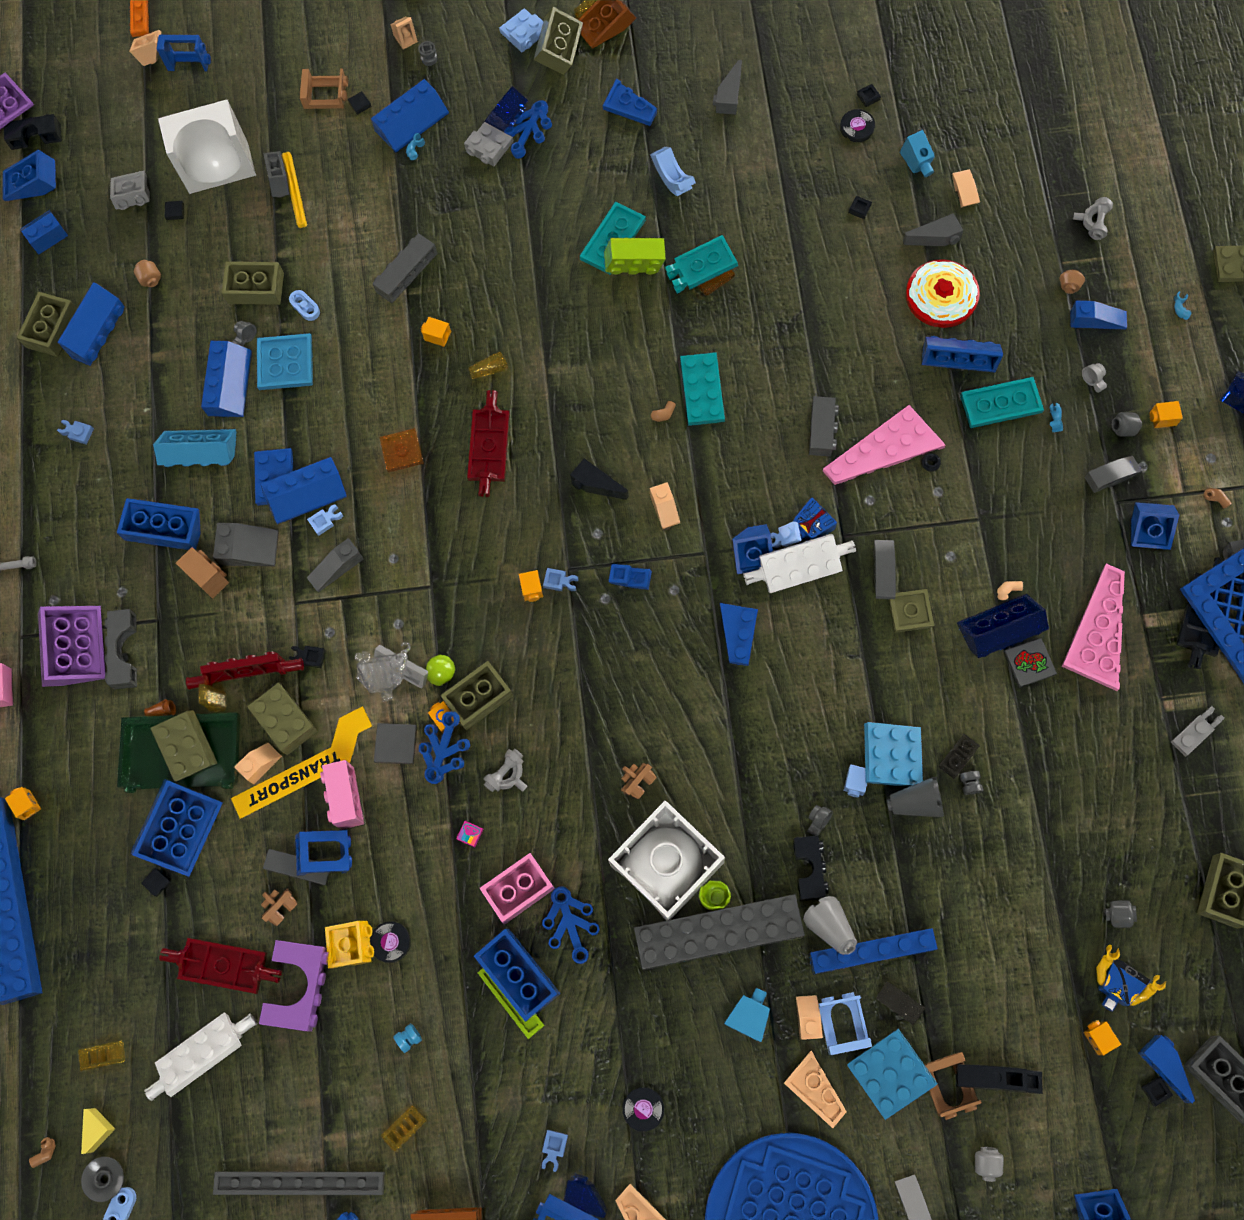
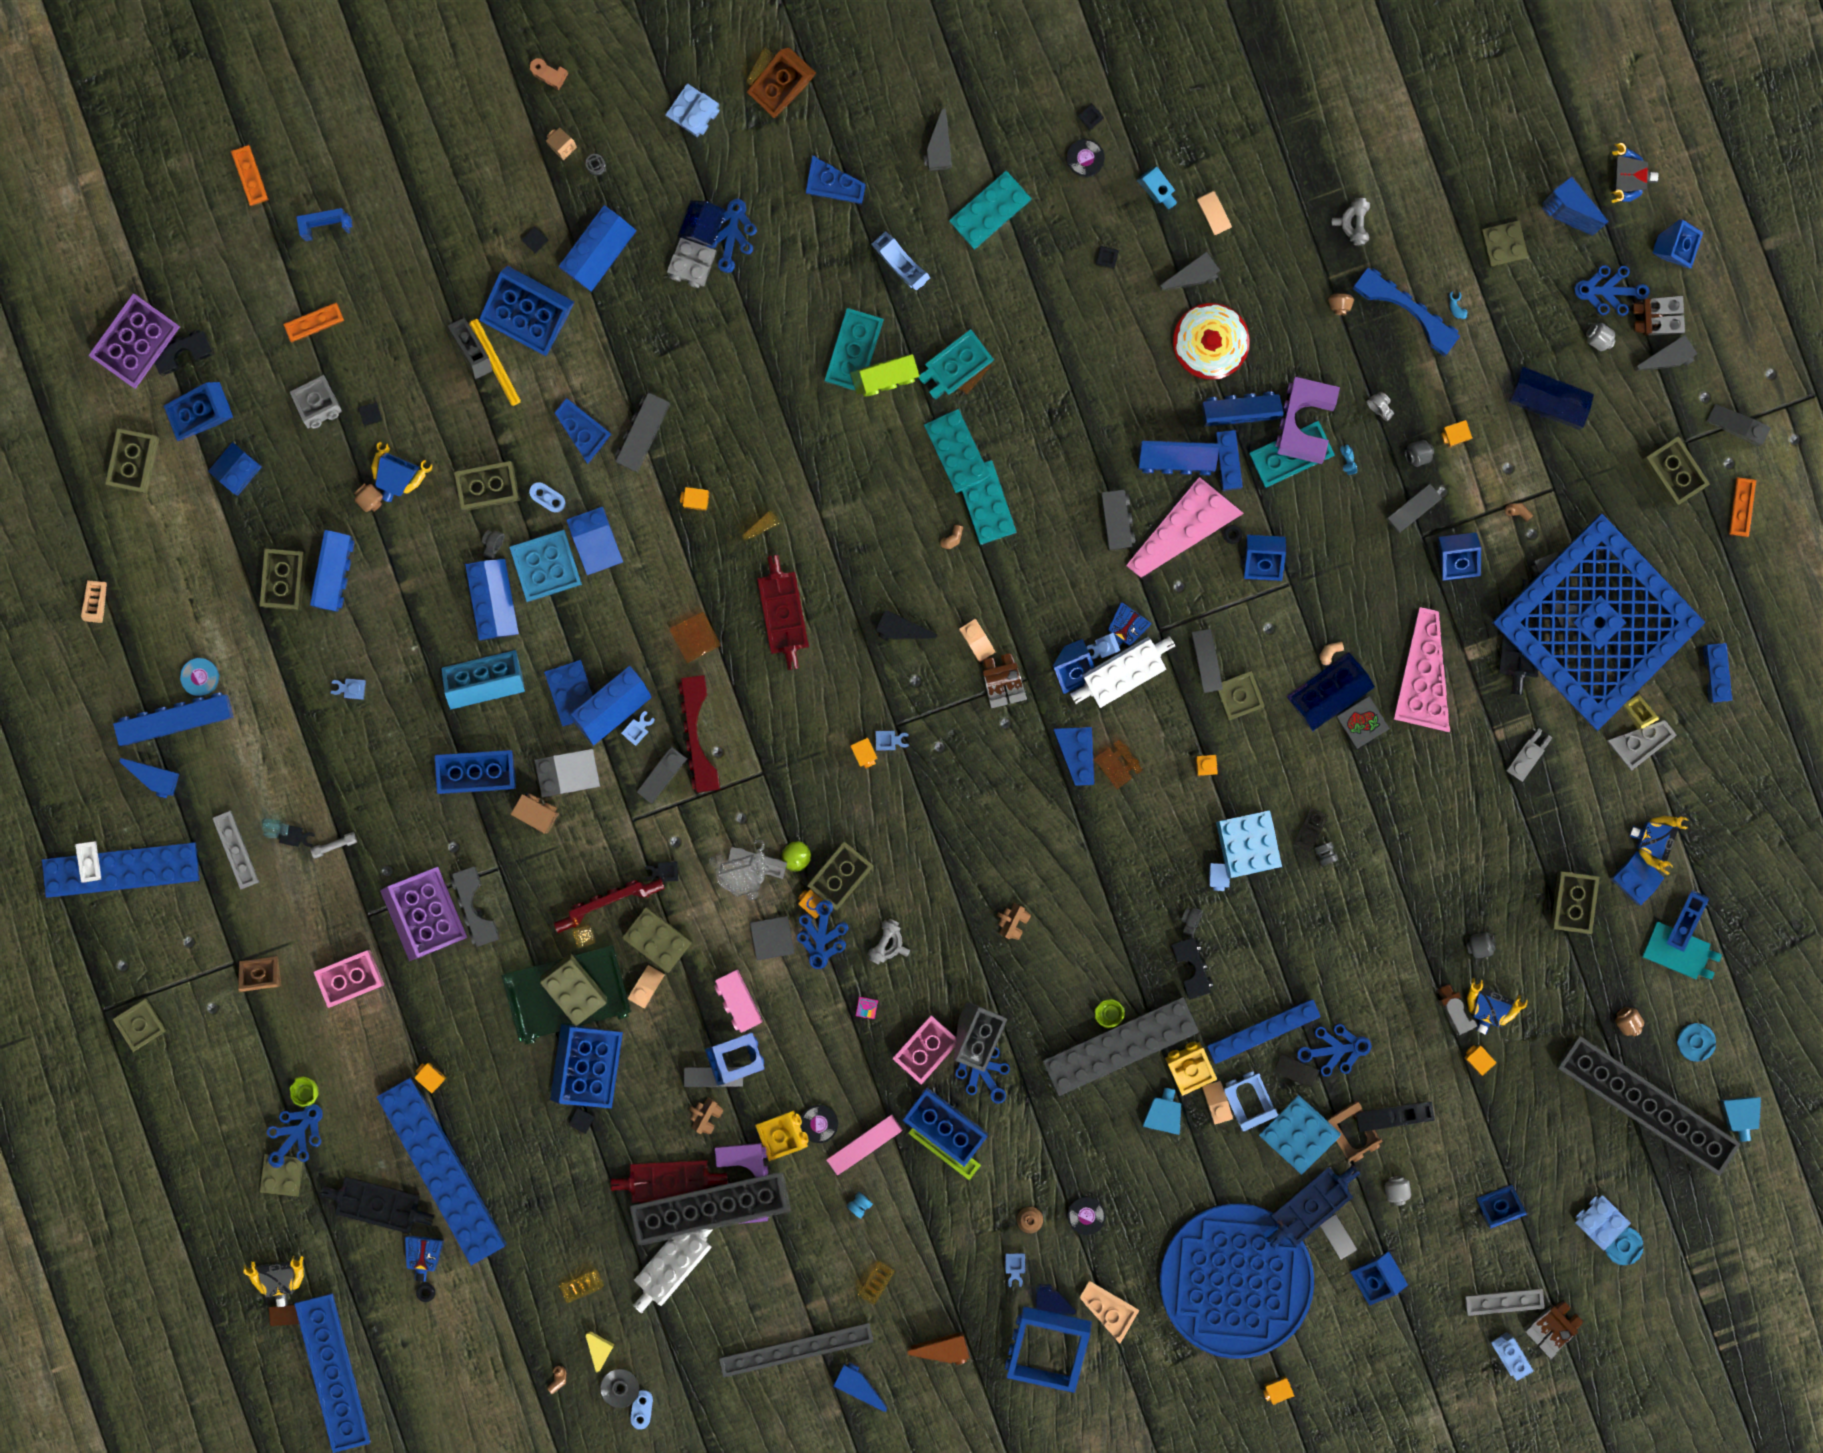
camera: 20 degrees left, 15 degrees up
light nougat slope [130,30,161,66] -> none
dark orange cone [144,699,176,720] -> none
white piece [158,100,256,194] -> none
yellow sticker [231,706,372,819] -> none
medium nougat panel [300,69,348,109] -> none
dark azure arm [406,133,425,160] -> none
olive brick [533,7,583,75] -> none
white piece [608,801,725,921] -> none
blue slope [609,564,652,590] -> none
light nougat wing [784,1051,847,1128] -> none
light grey cone [803,896,857,954] -> none
dark grey cone [887,777,944,817] -> none
blue slope [1070,301,1127,329] -> none
blue slope [1138,1035,1195,1103] -> none
black tile [1141,1076,1173,1107] -> none
none -> orange tile [283,302,344,343]
none -> blue torso [371,442,432,502]
none -> blue slope [479,266,574,356]
none -> blue wing [555,398,612,464]
none -> slope [566,507,623,575]
none -> dark grey brick [630,1173,792,1245]
none -> dark red arch [678,675,720,793]
none -> bright pink slope [827,1115,903,1176]
none -> teal plate [924,409,991,493]
none -> teal plate [949,170,1032,250]
none -> dark grey slope [953,1001,1007,1072]
none -> reddish brown hips [983,653,1027,708]
none -> medium nougat cone [1017,1207,1043,1233]
none -> clear orange plate [1094,740,1143,790]
none -> blue slope [1138,441,1219,476]
none -> yellow plate [1165,1042,1217,1096]
none -> light orange brick [1195,755,1218,776]
none -> blue arch [1215,430,1243,491]
none -> blue slope [1244,535,1286,581]
none -> dark blue plate [1266,1165,1360,1248]
none -> medium lavender arch [1275,377,1340,464]
none -> blue plant [1297,1024,1371,1077]
none -> blue arch [1352,268,1460,357]
none -> light grey hips [1437,984,1477,1035]

